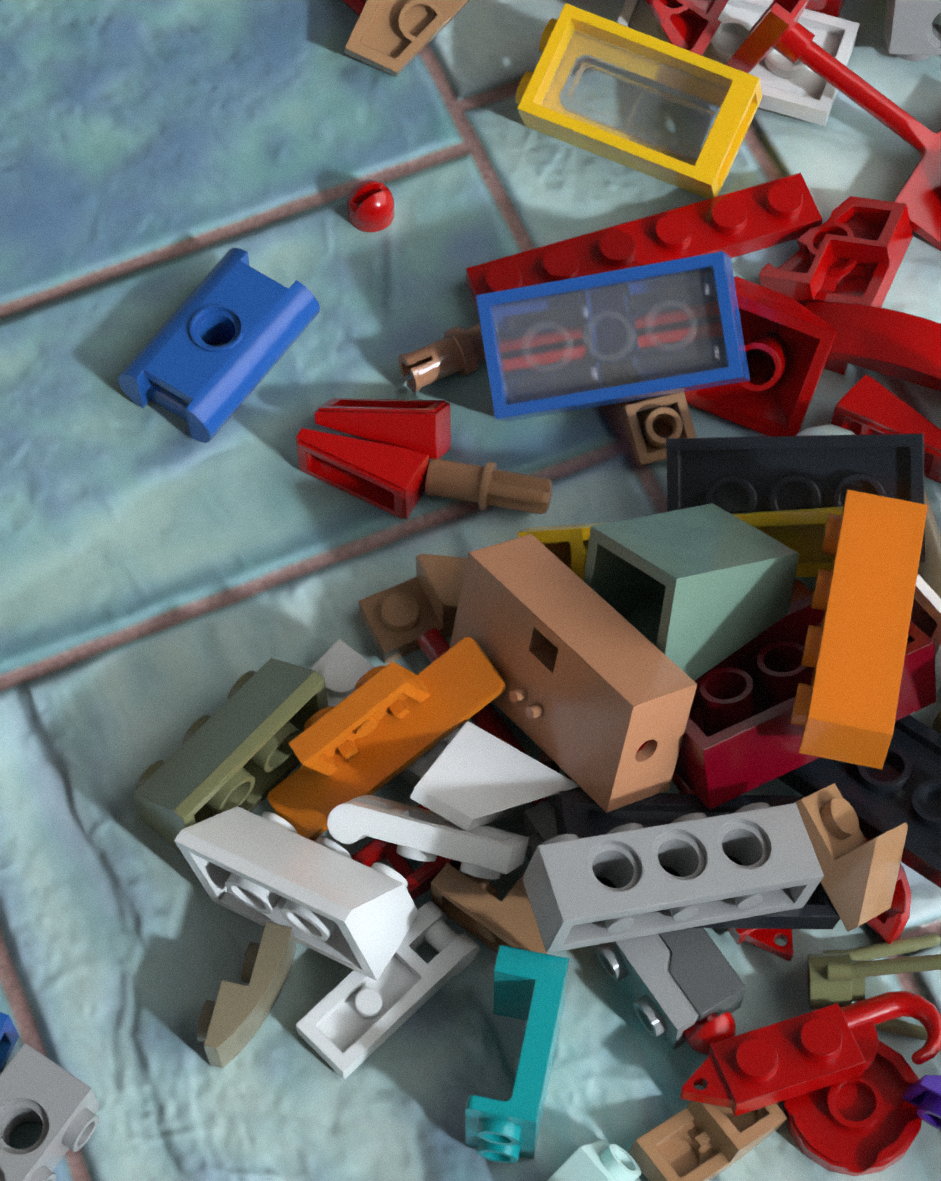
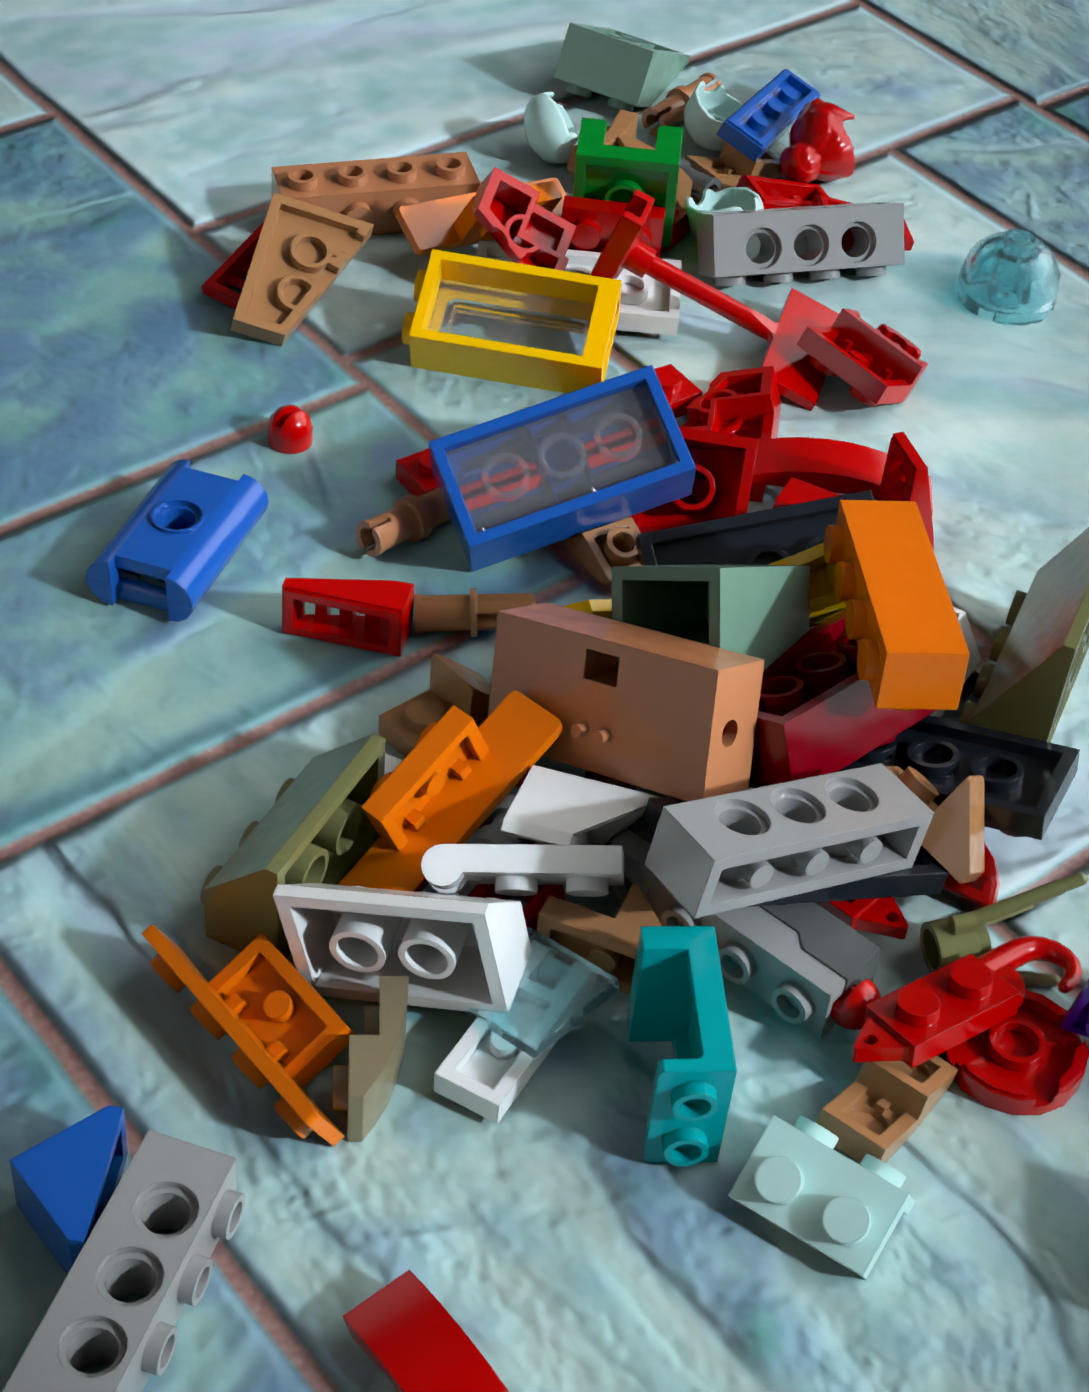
camera: 20 degrees left, 20 degrees down
red slope [315,398,451,459] -> none
none -> orange bracket [141,924,356,1147]
none -> clear light blue piece [460,927,620,1059]

